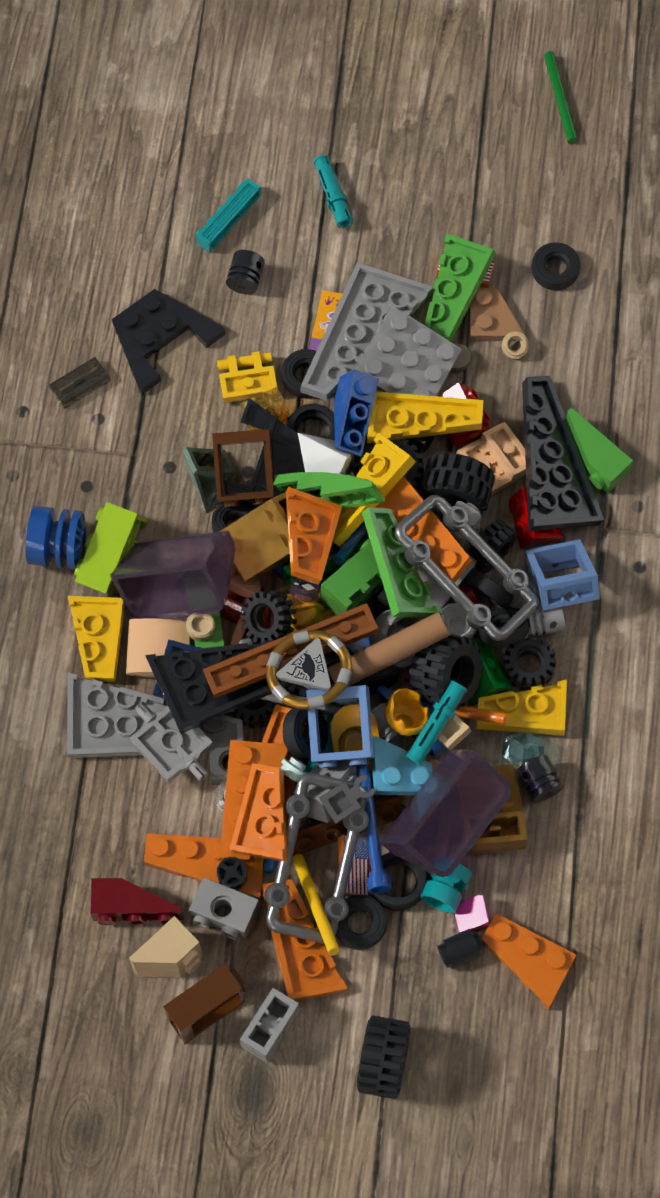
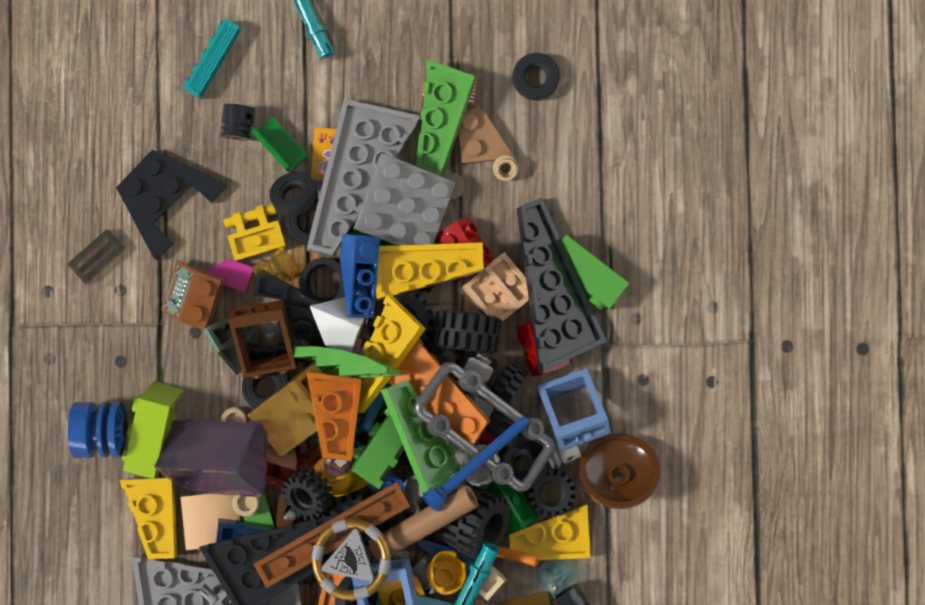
camera: 10 degrees left, 20 degrees up
none -> dark orange slope [161,260,227,330]
none -> dark pink tile [207,259,255,292]
none -> green panel [251,117,309,173]
none -> black tyre [269,171,318,217]
none -> blue piece [422,416,529,512]
none -> reddish brown dish [579,434,660,509]

